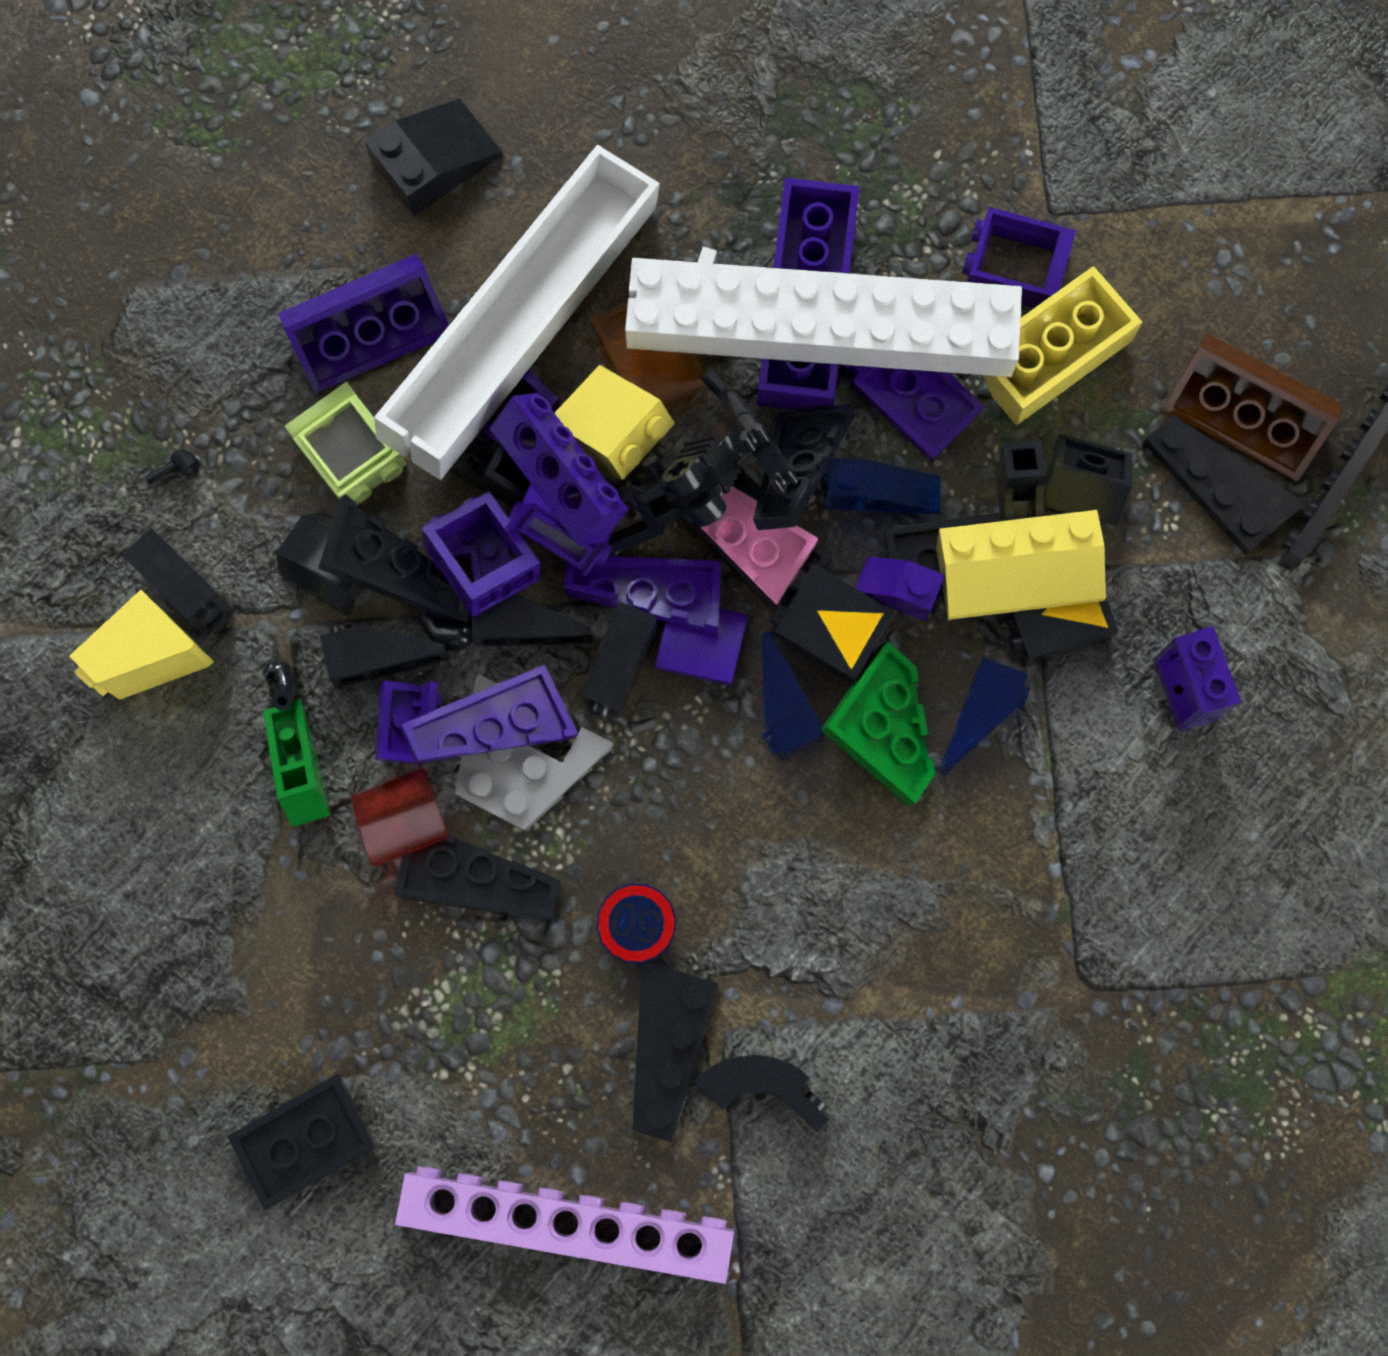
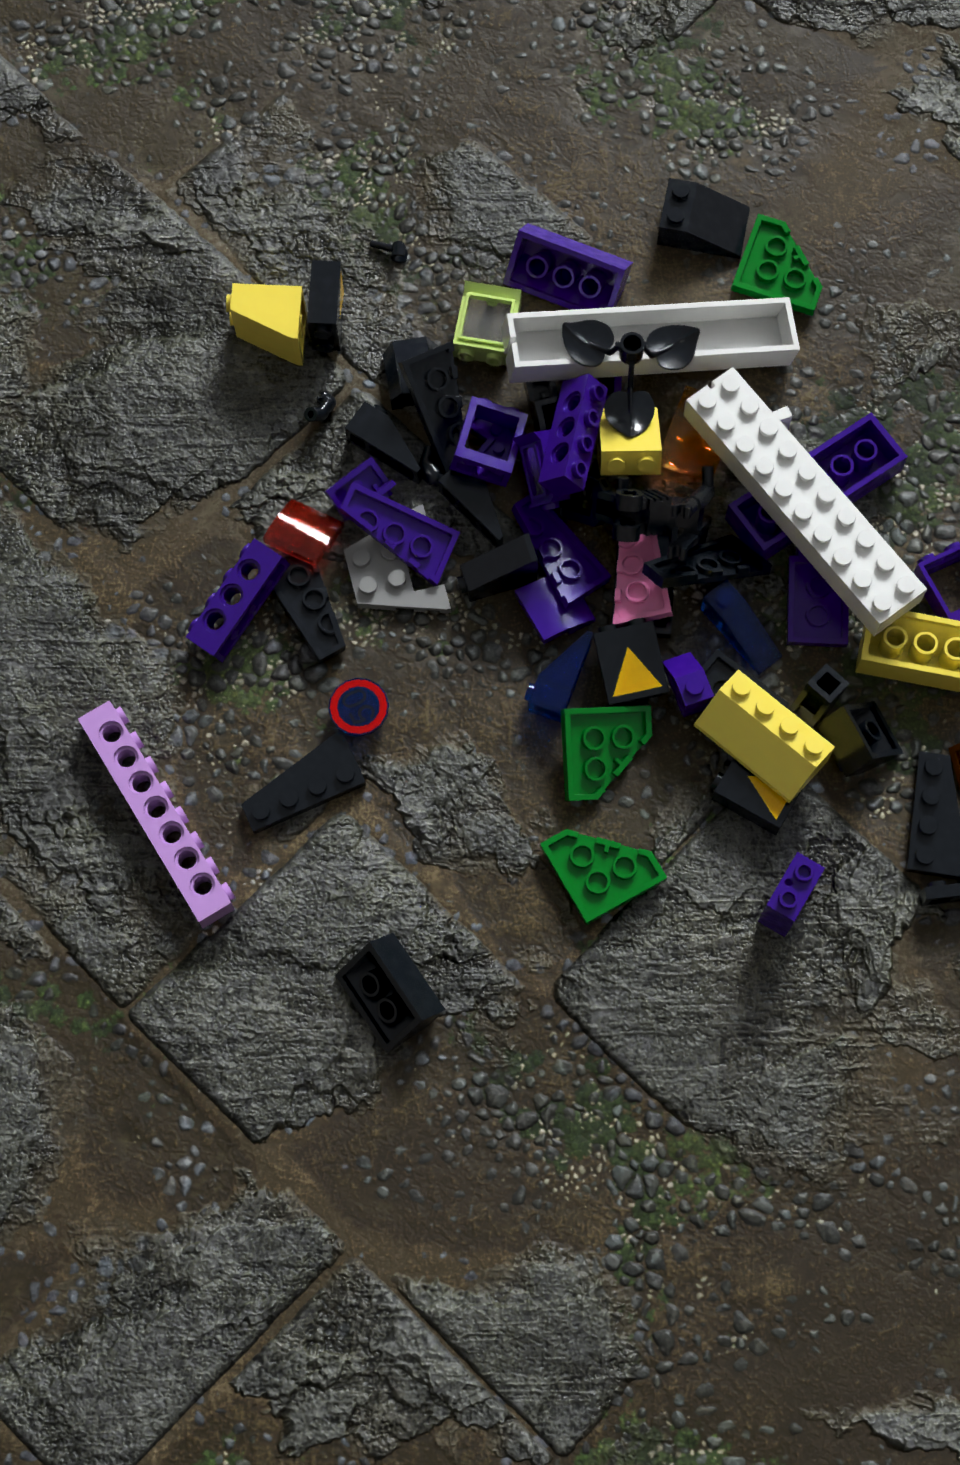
camera: 50 degrees right, 5 degrees down
black plate [227,1074,377,1210] -> none
green slope [263,699,330,827] -> none
black arch [694,1055,829,1132] -> none
clear blue slope [939,657,1030,775] -> none
none -> dark purple brick [186,538,290,663]
none -> black slope [335,933,446,1053]
none -> green plate [540,829,667,925]
none -> black plant [562,320,700,438]
none -> green plate [731,213,823,316]

